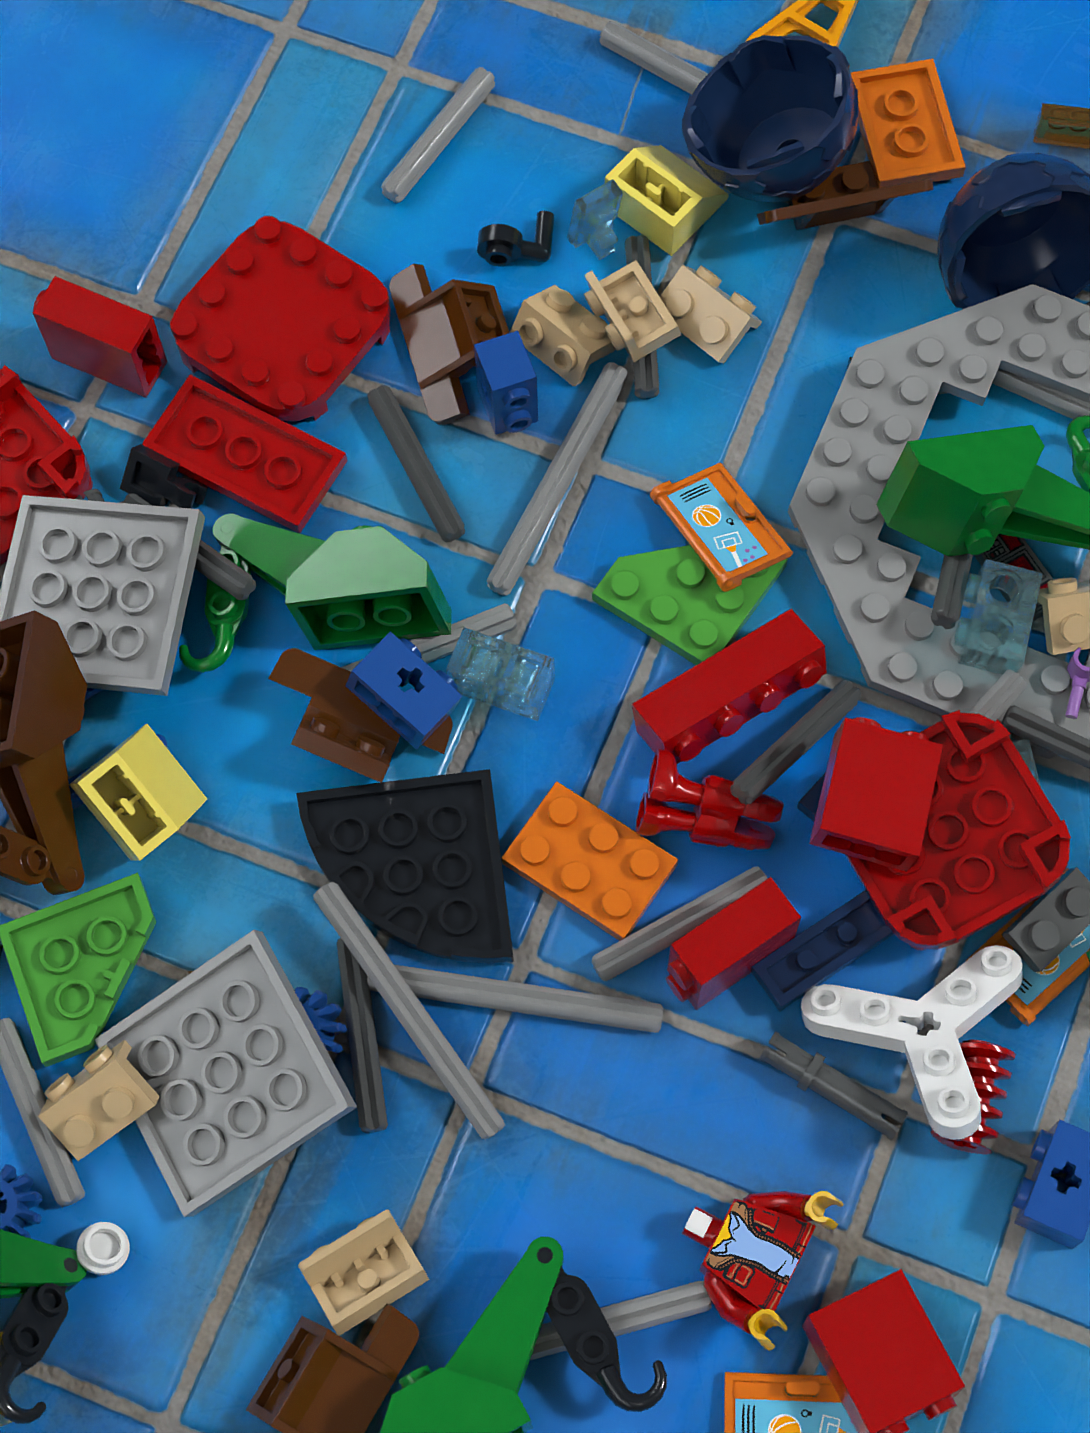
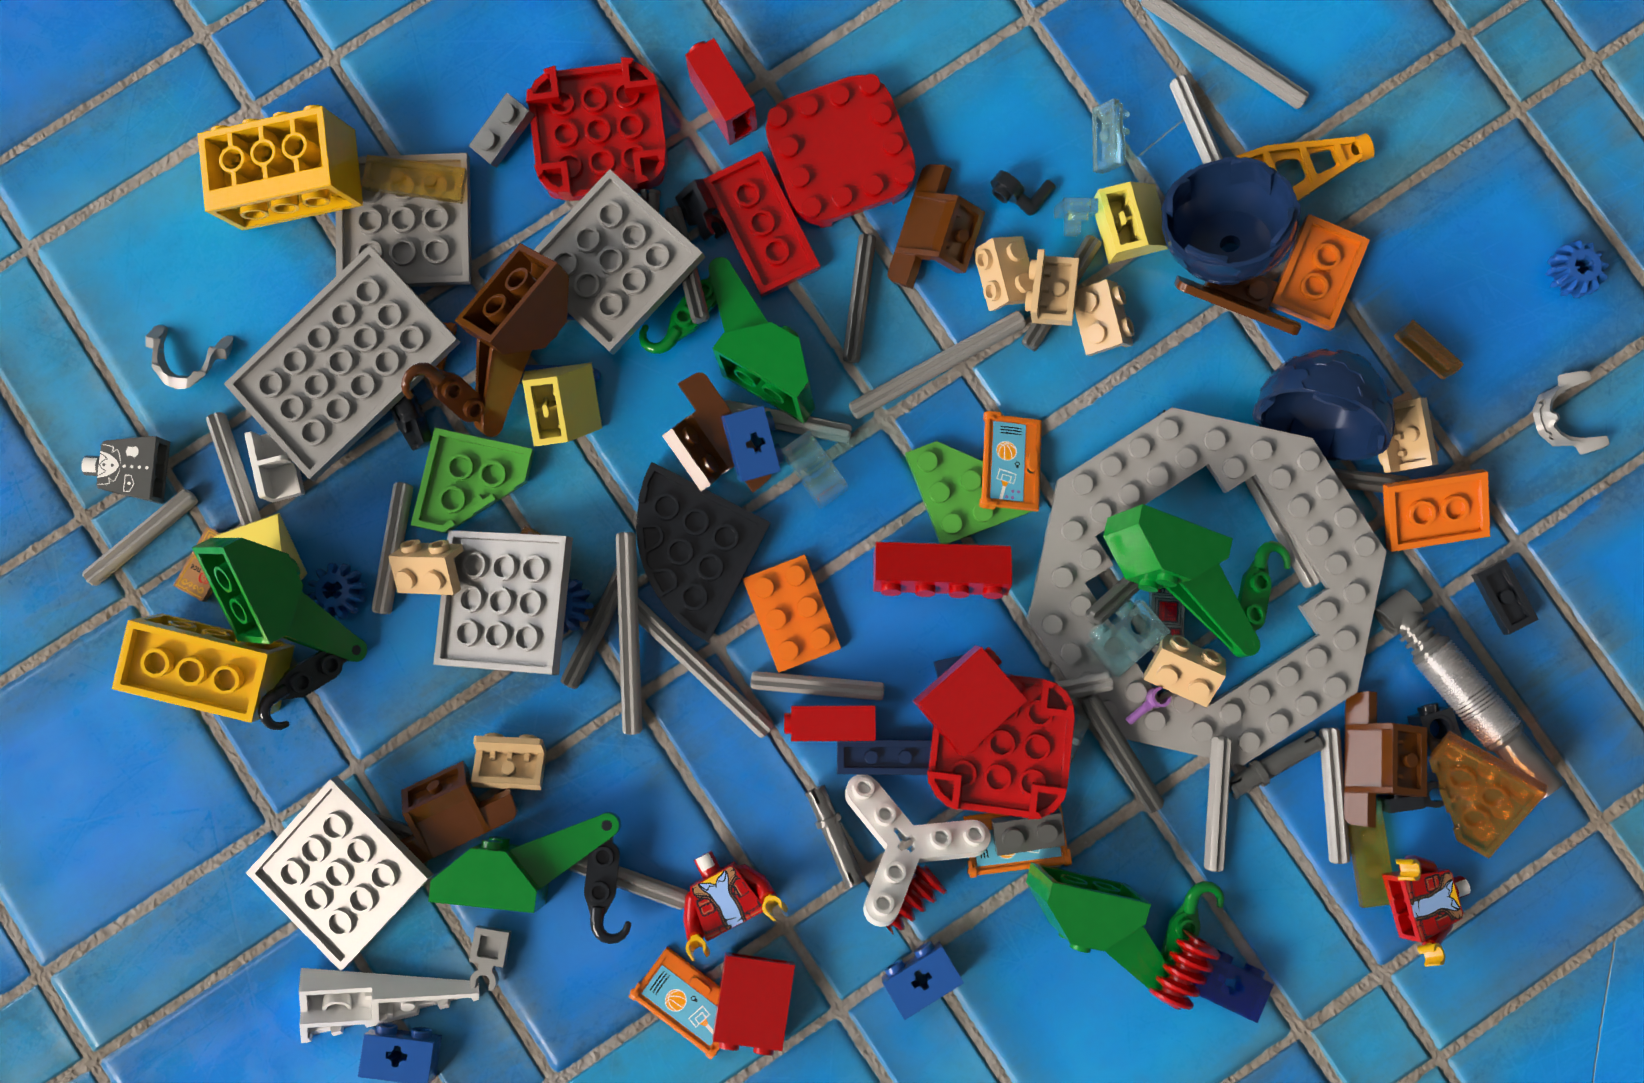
camera: 30 degrees right, 15 degrees up
white plate [76,1222,130,1275] -> none
light grey axle [381,67,495,203] -> none
blue brick [474,331,538,435] -> none
red piece [635,749,784,851] -> none
dark grey axle [730,680,861,804] -> none
none -> clear light blue plate [1092,98,1130,174]

